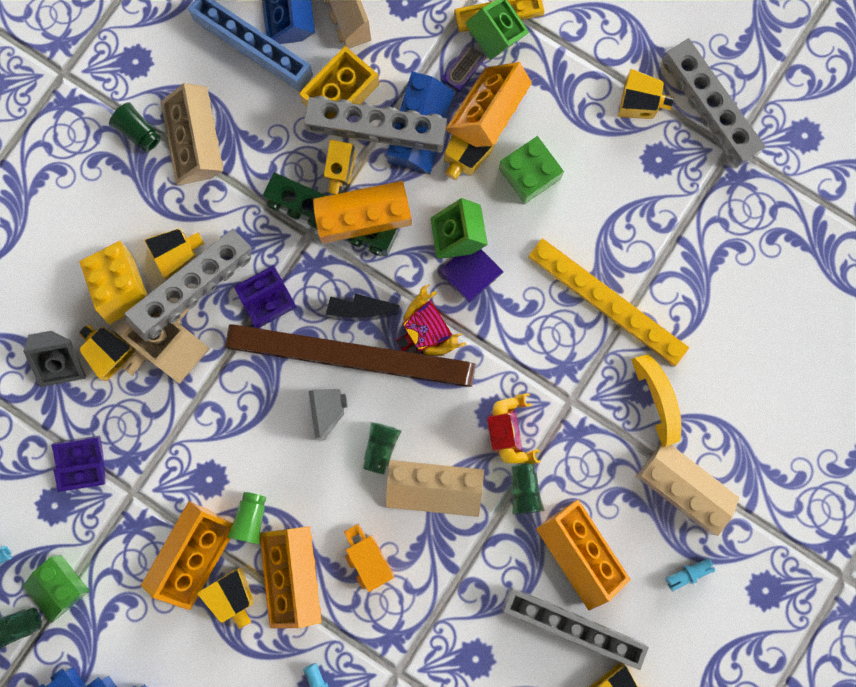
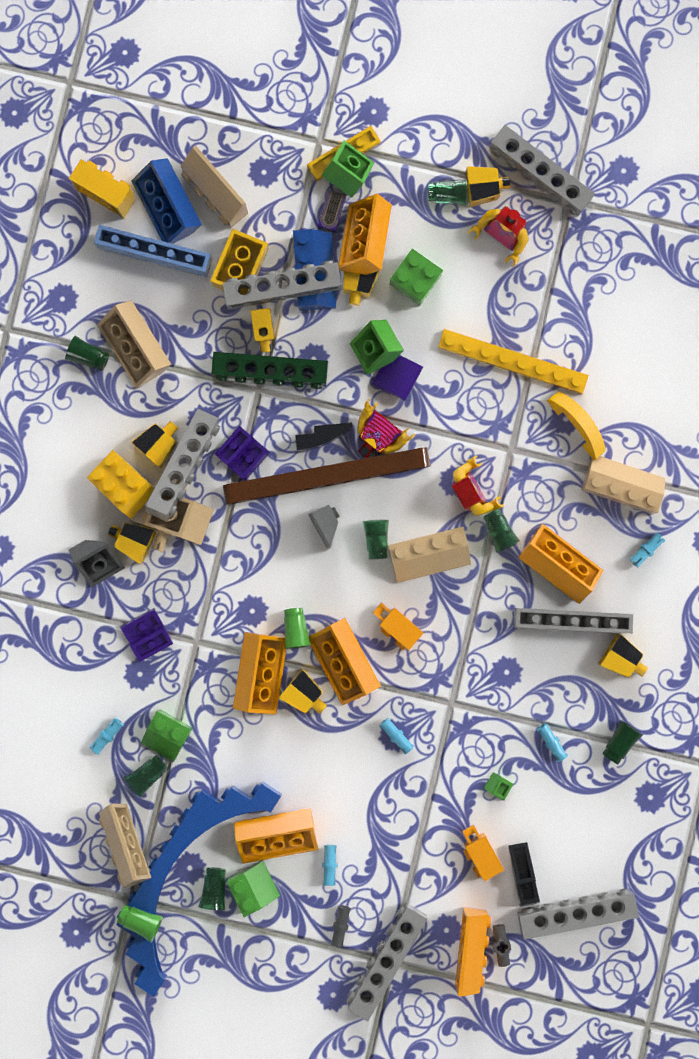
camera: 25 degrees left, 5 degrees up
light orange slope [313,181,412,244] -> none
none -> clear green plant [428,179,467,206]
none -> torso [468,206,529,267]

